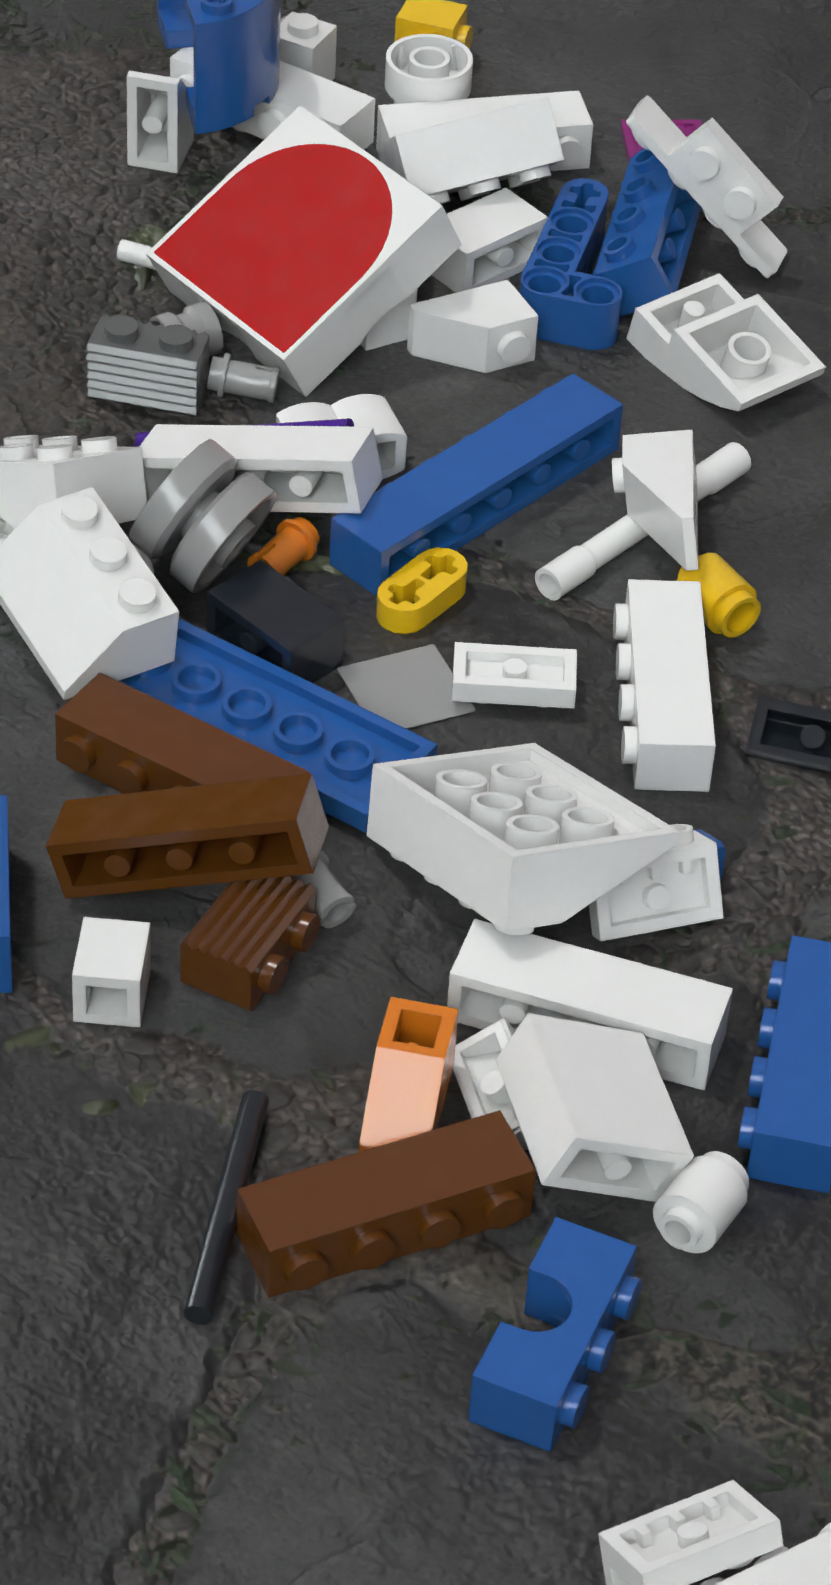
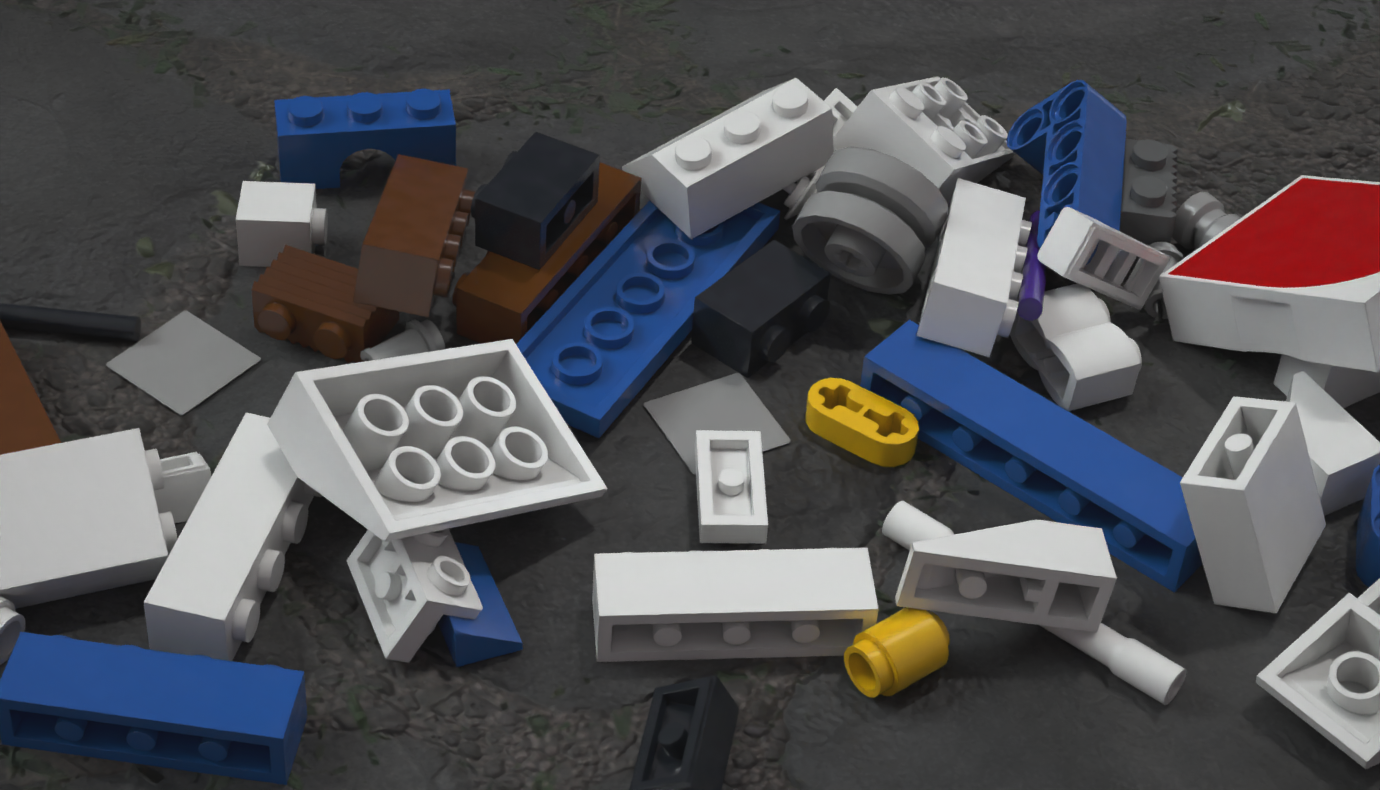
camera: 85 degrees right, 0 degrees up
orange pin [247,517,320,576] -> none
slope [359,997,459,1152] -> none
none -> light grey sticker [106,311,261,415]
none -> black brick [470,132,600,270]
none -> blue beam [1006,80,1127,268]
none -> white slope [1037,207,1170,310]
none -> white brick [1180,396,1326,613]

